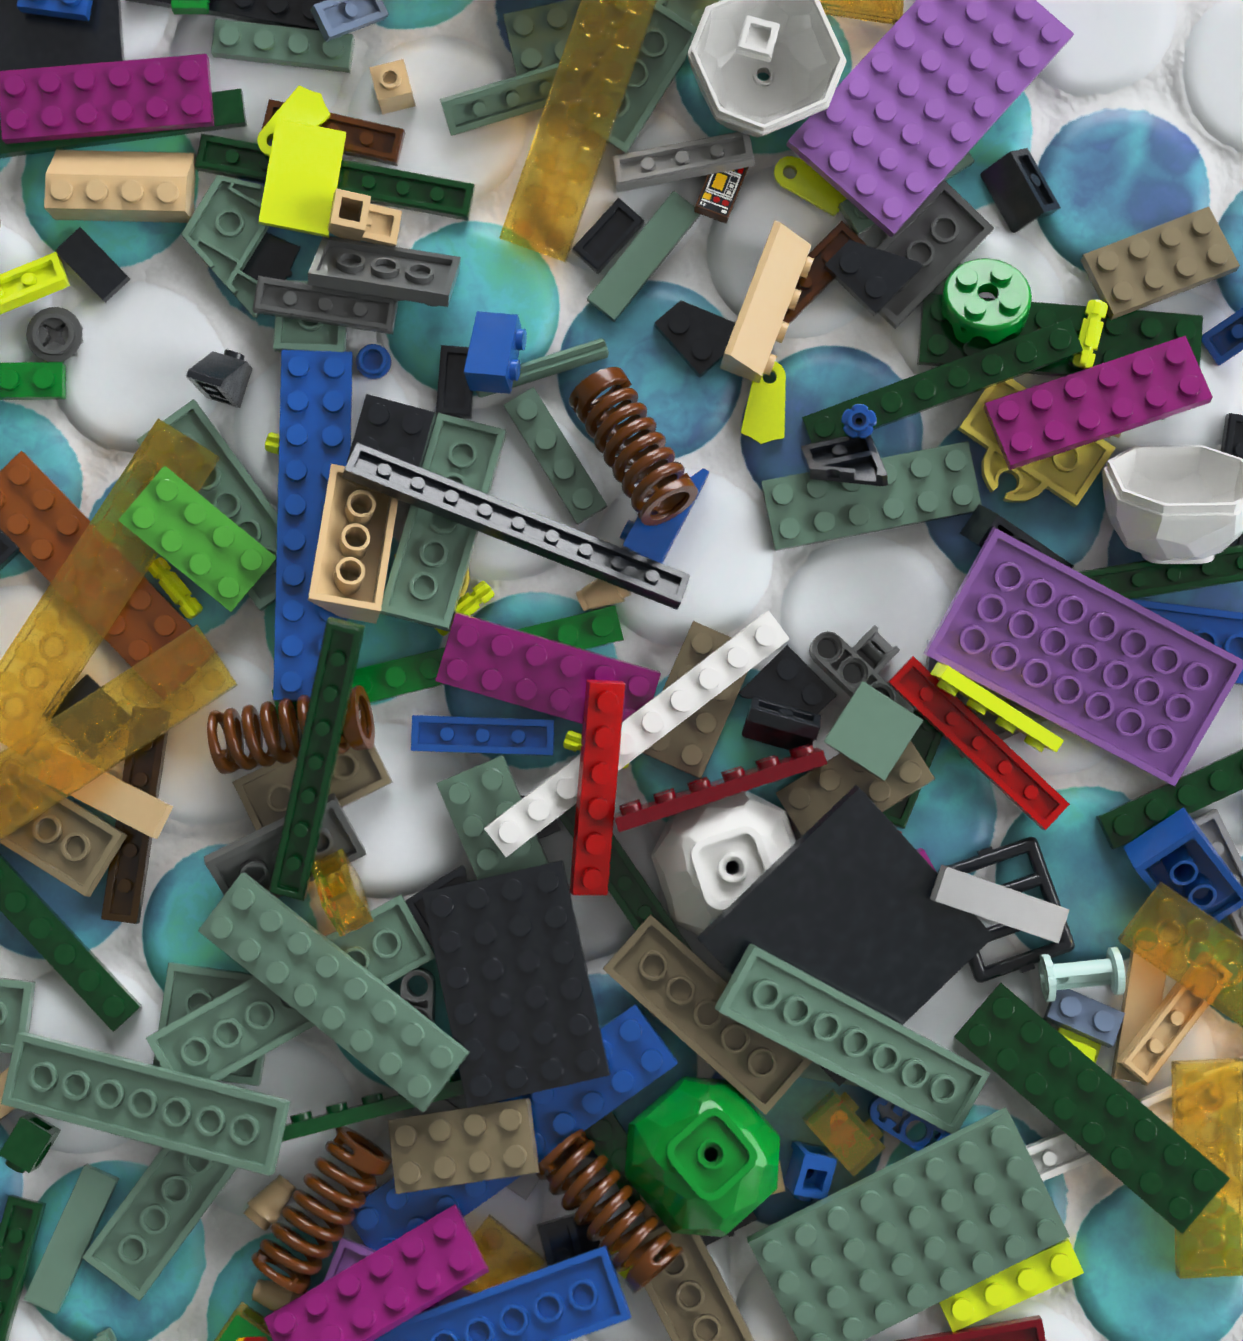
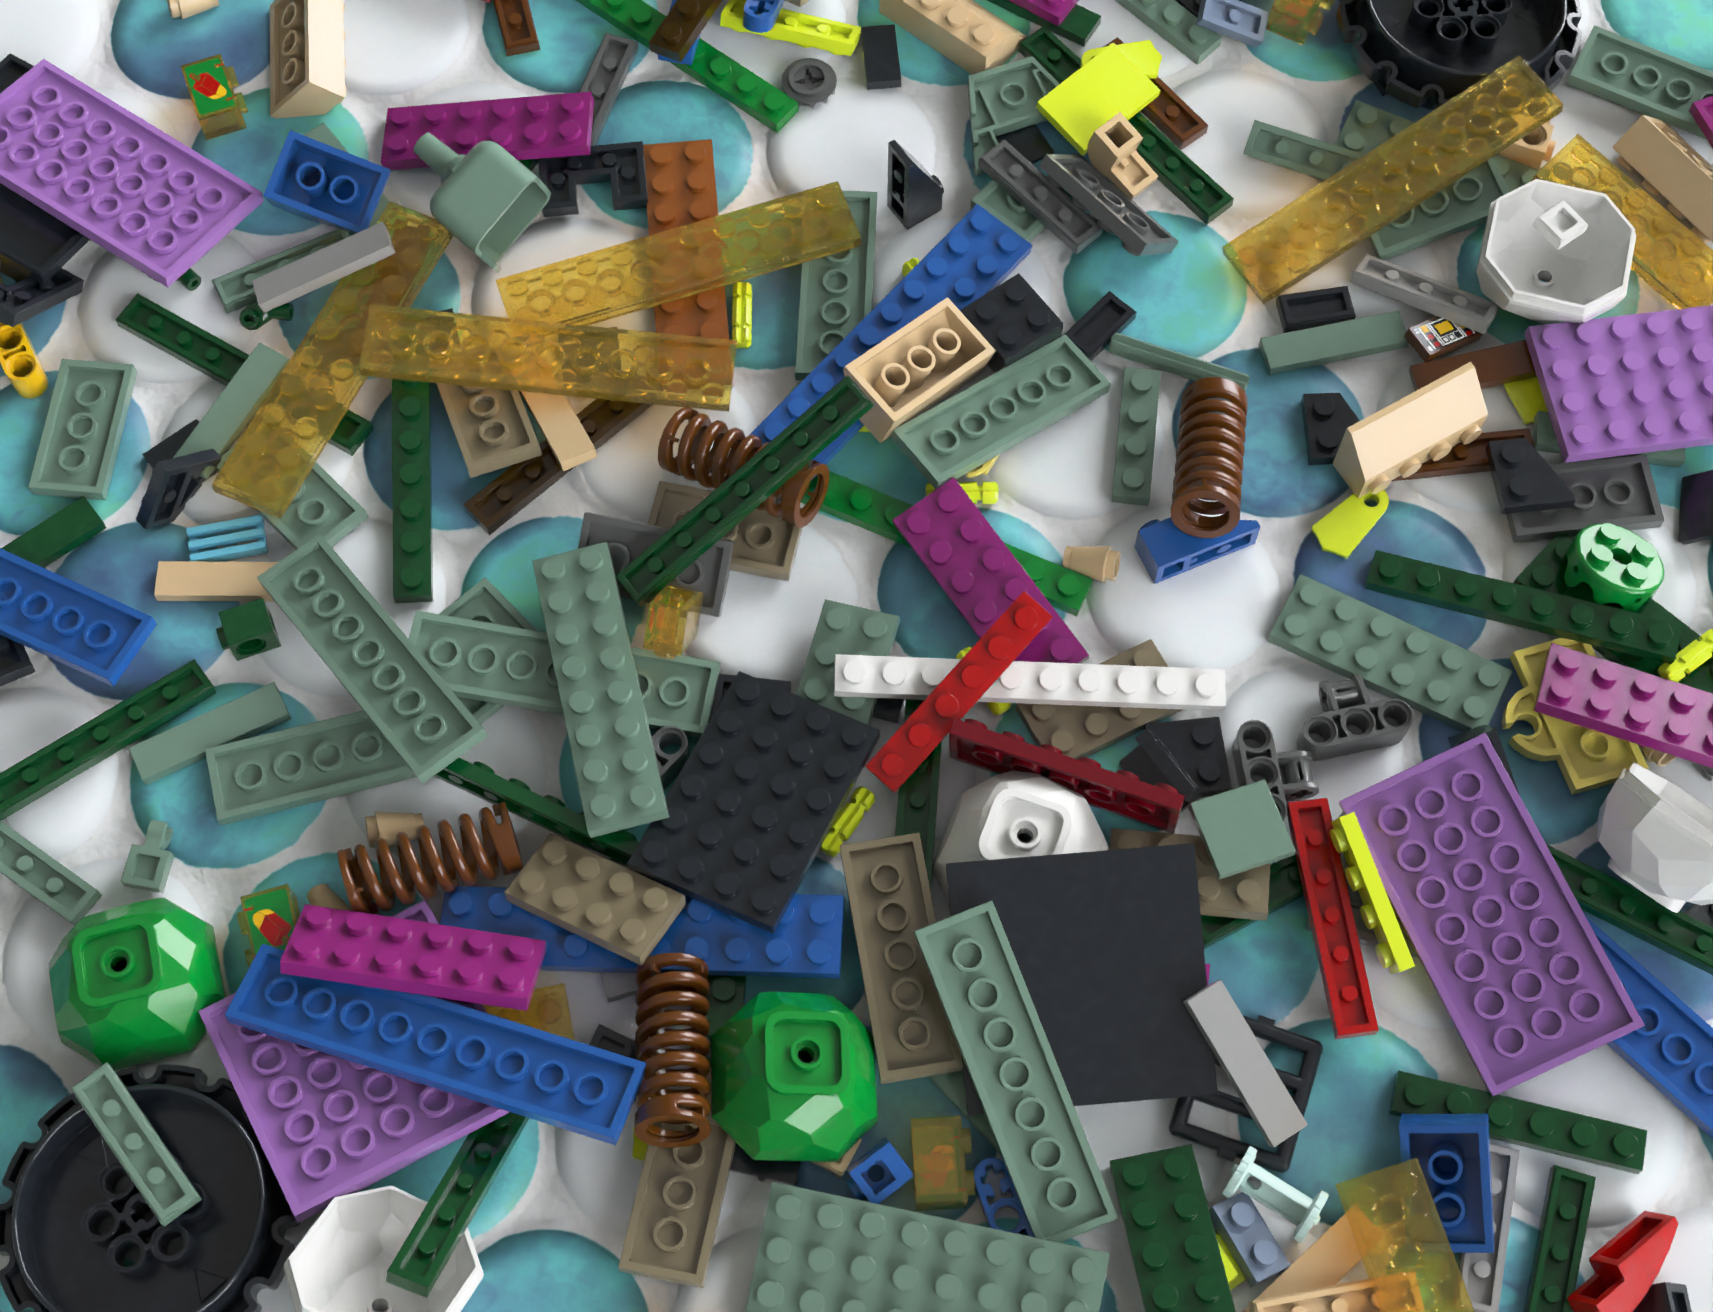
camera: 40 degrees right, 20 degrees down
bright green plate [118,465,277,612] -> none
plate [343,443,690,610] -> none
blue plate [356,344,391,380] -> none
tan brick [369,59,416,115] -> none
blue plate [411,715,555,756] -> none
blue brick [464,311,527,394] -> none
black wing [801,435,888,486] -> none
blue plate [841,404,877,439] -> none
none -> neon yellow axle [820,786,875,857]
none -> dark grey piece [1296,674,1413,761]
none -> reddish brown tile [1409,340,1537,391]

